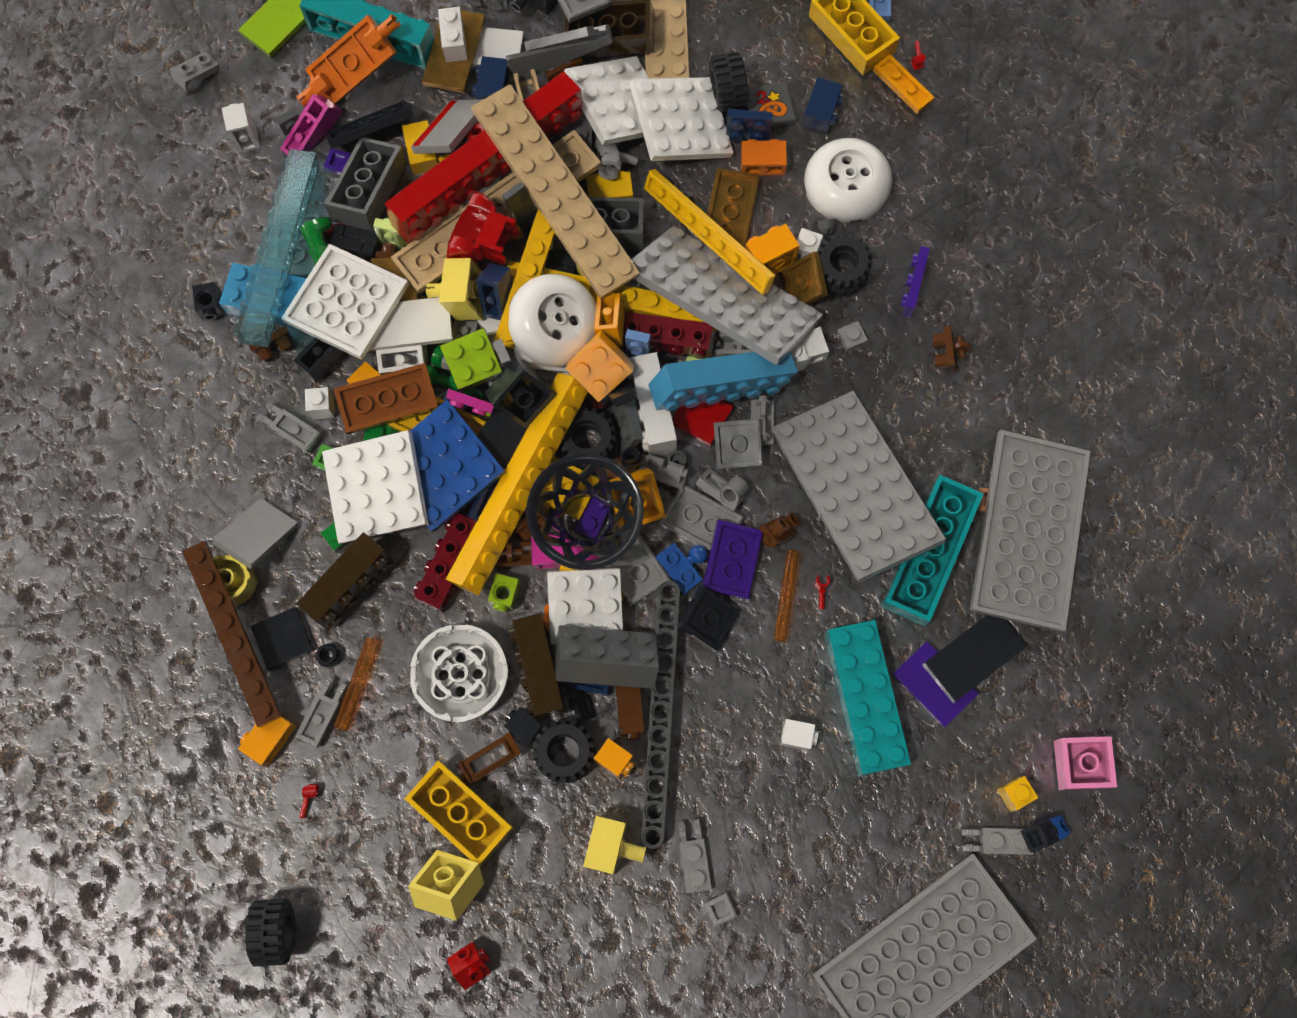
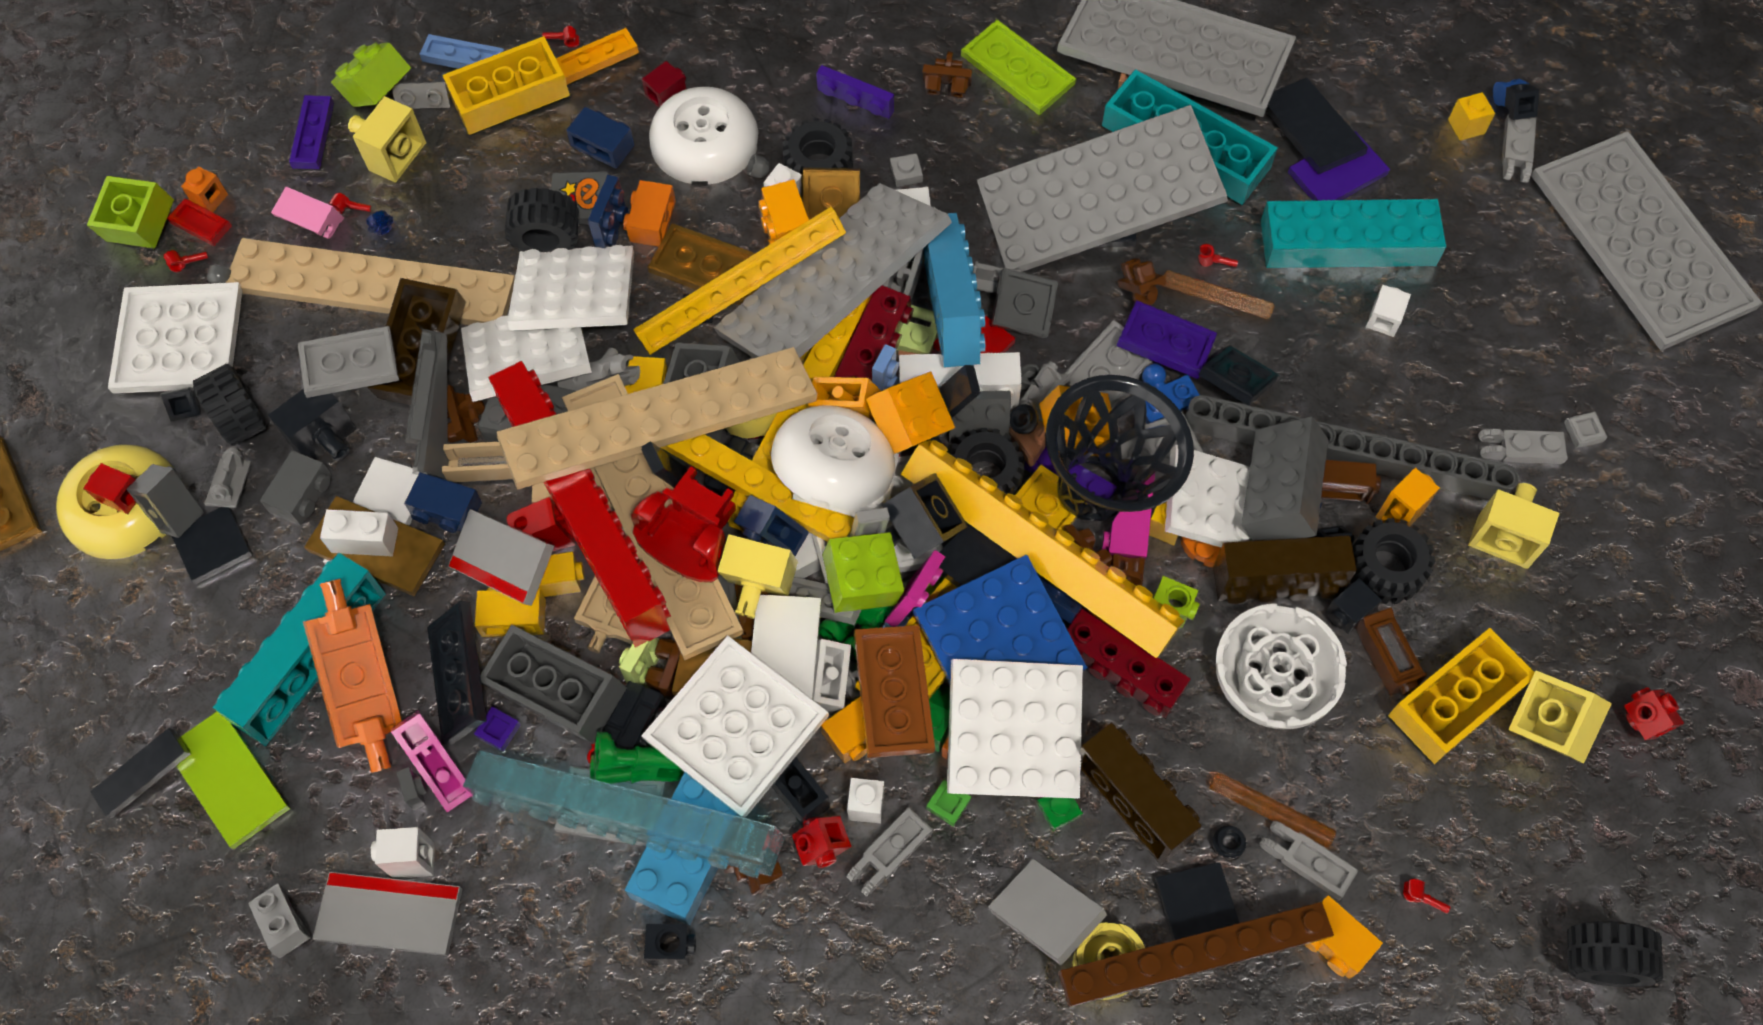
camera: 80 degrees left, 10 degrees down
light grey plate [696,468,748,511] -> none
bright pink brick [1054,736,1117,791] -> none
none -> light grey tile [312,872,463,956]
none -> dark red brick [642,61,686,108]
none -> red brick [792,816,852,868]
none -> lime tile [961,20,1076,115]

